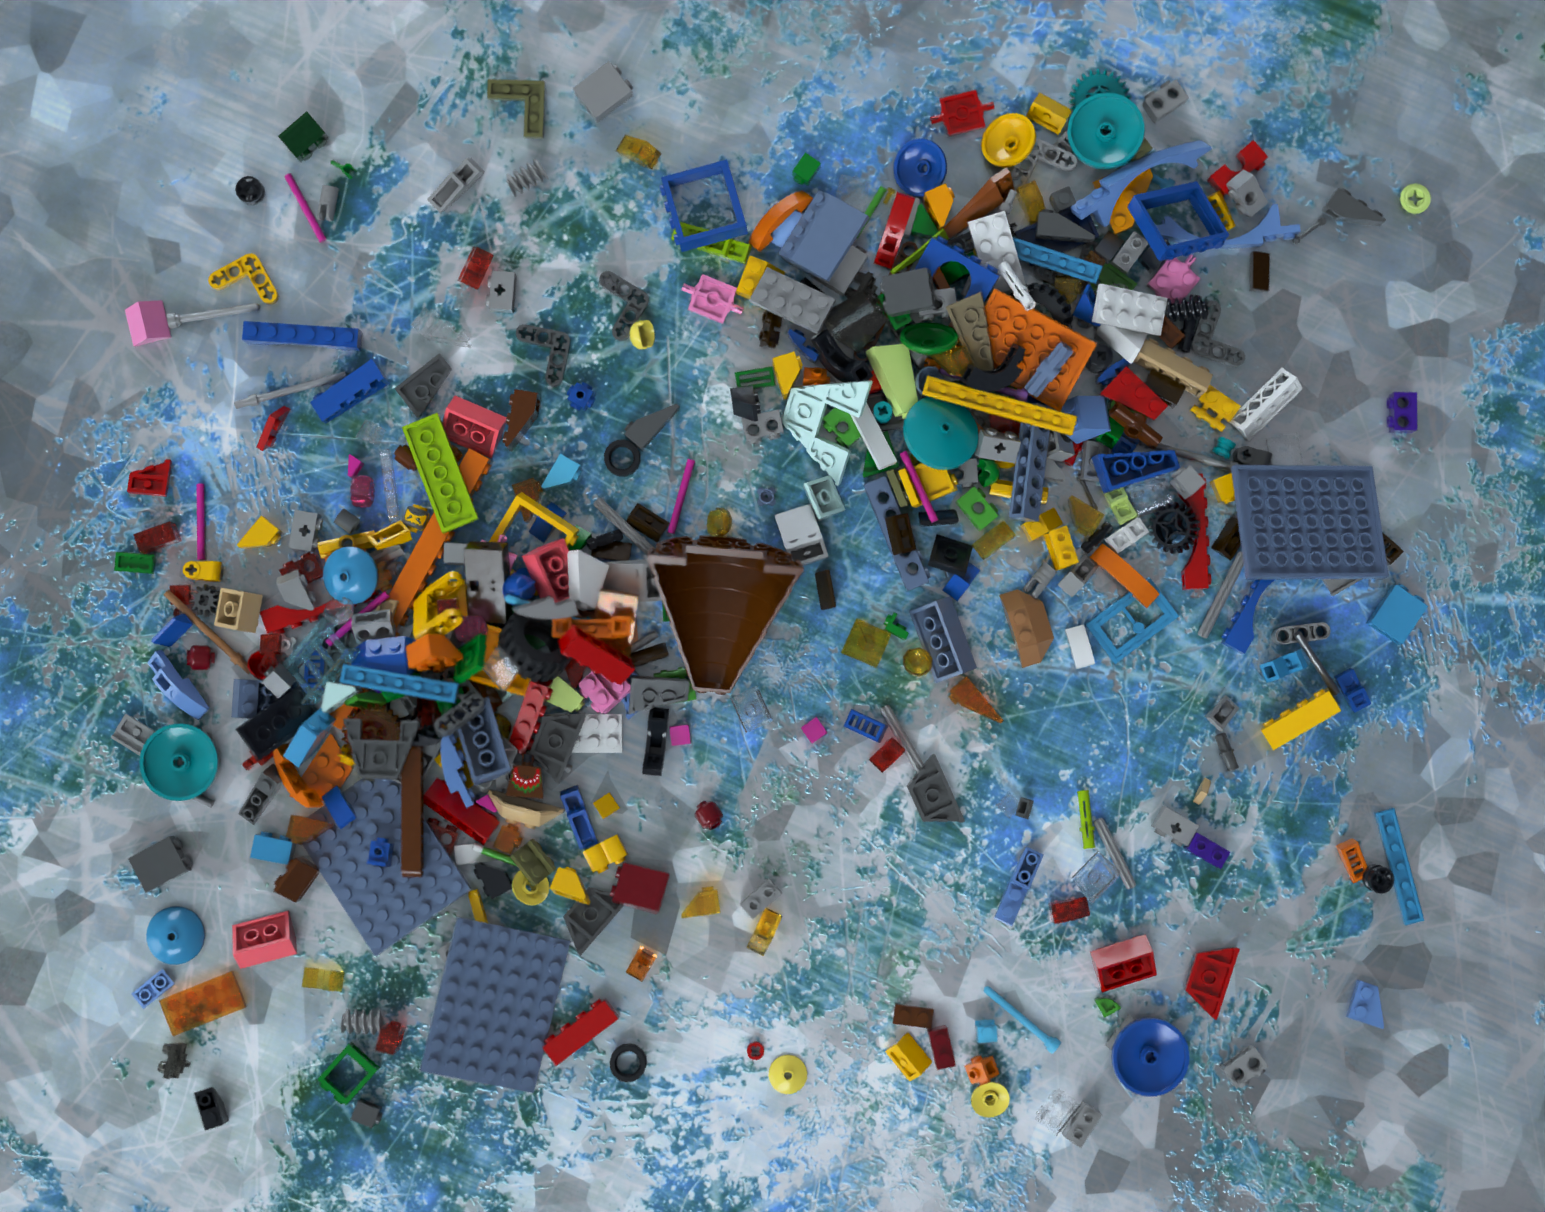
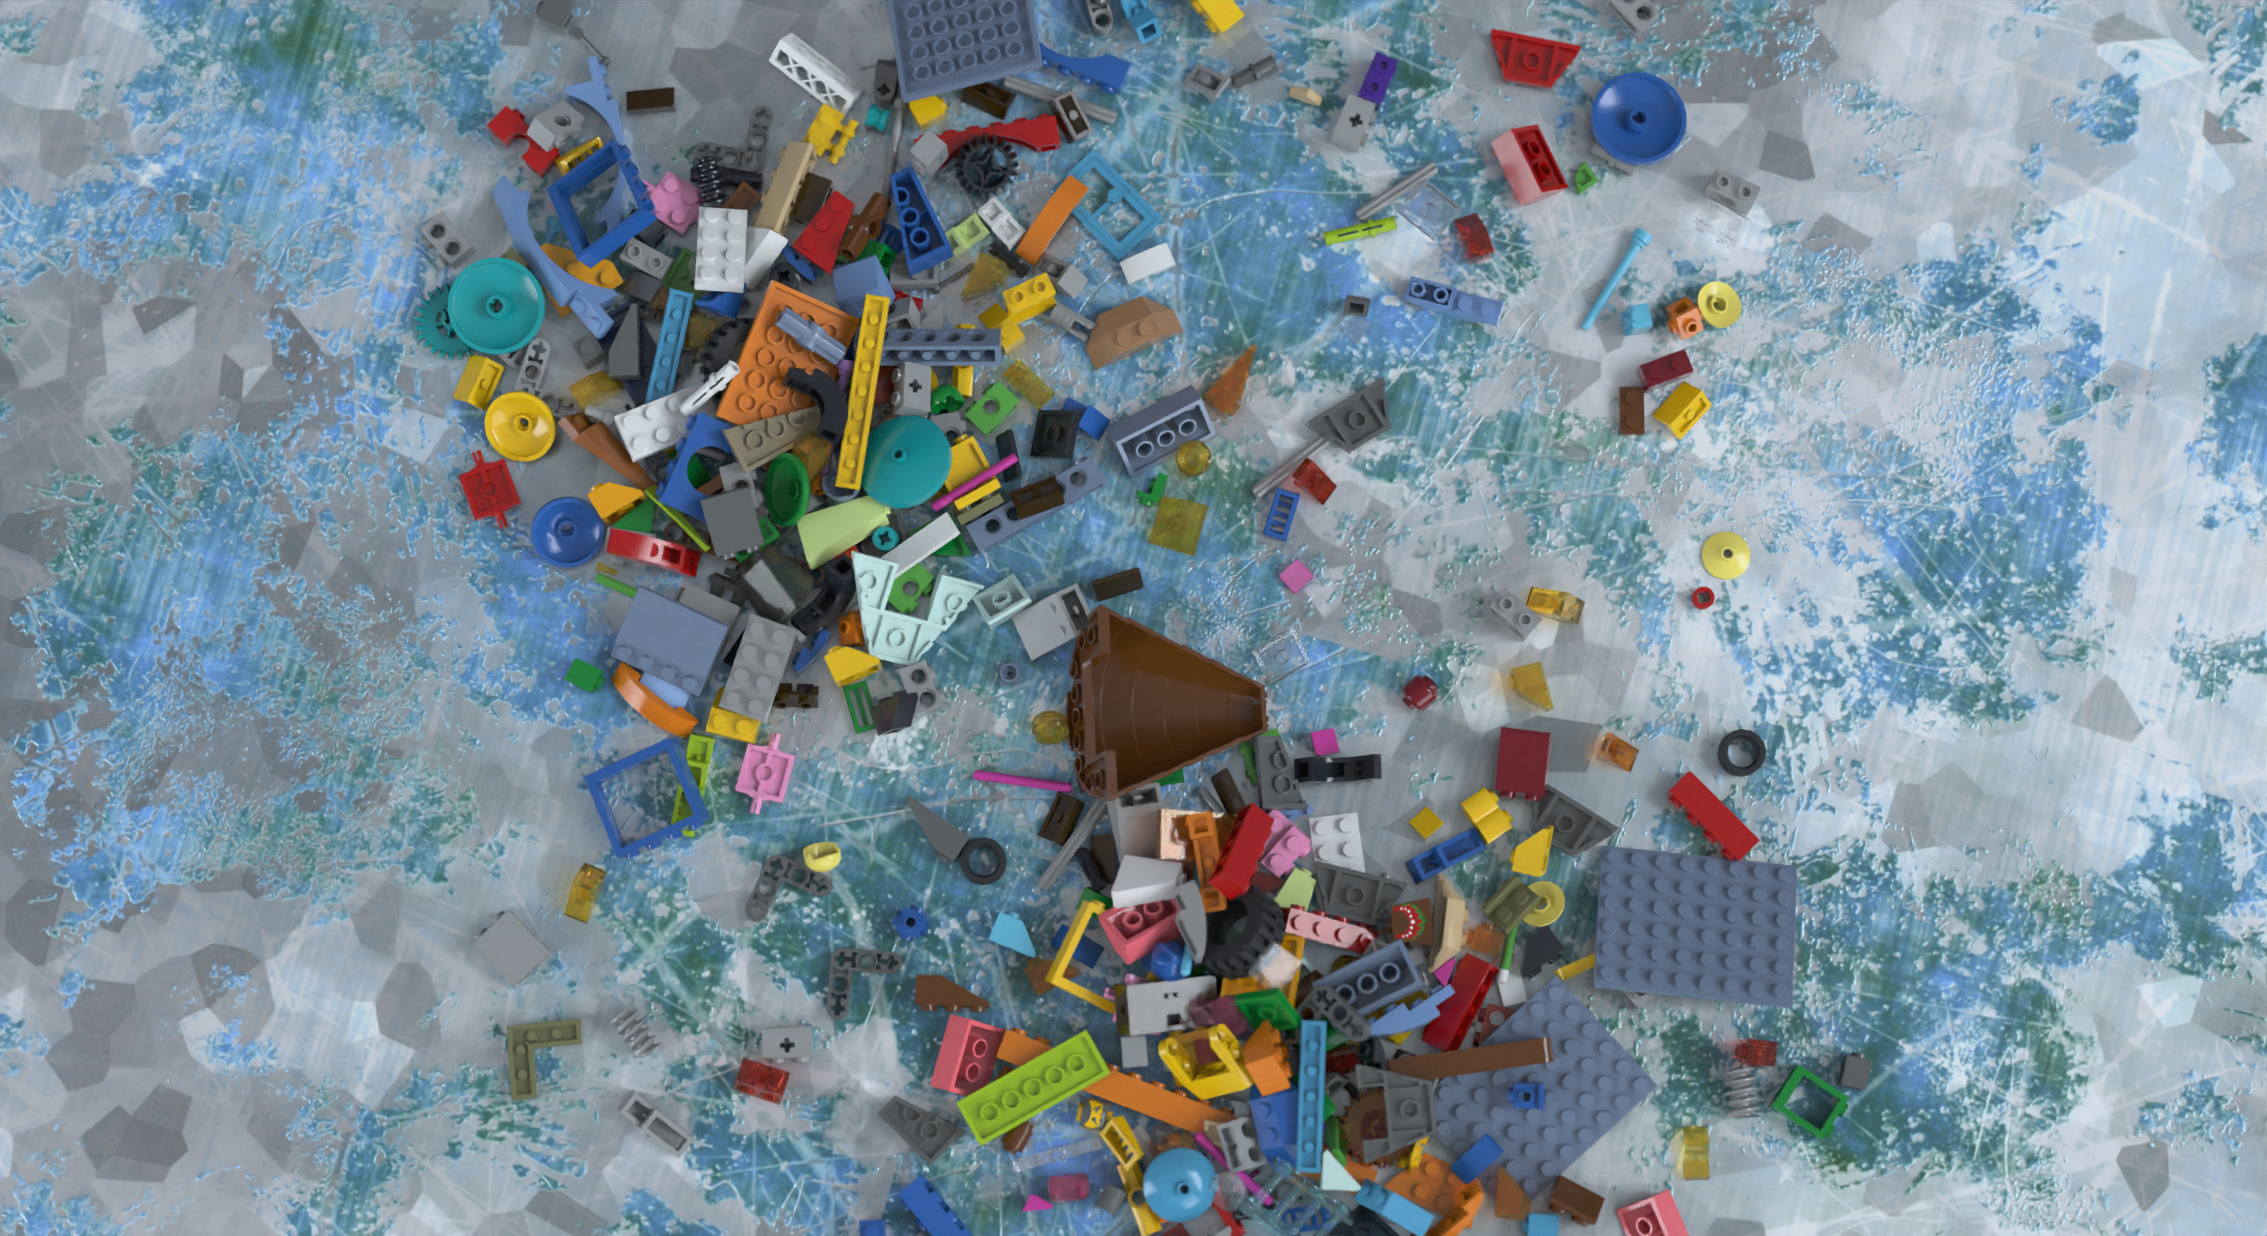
camera: 95 degrees left, 5 degrees down
none -> dark brown slope [1047,89,1094,144]

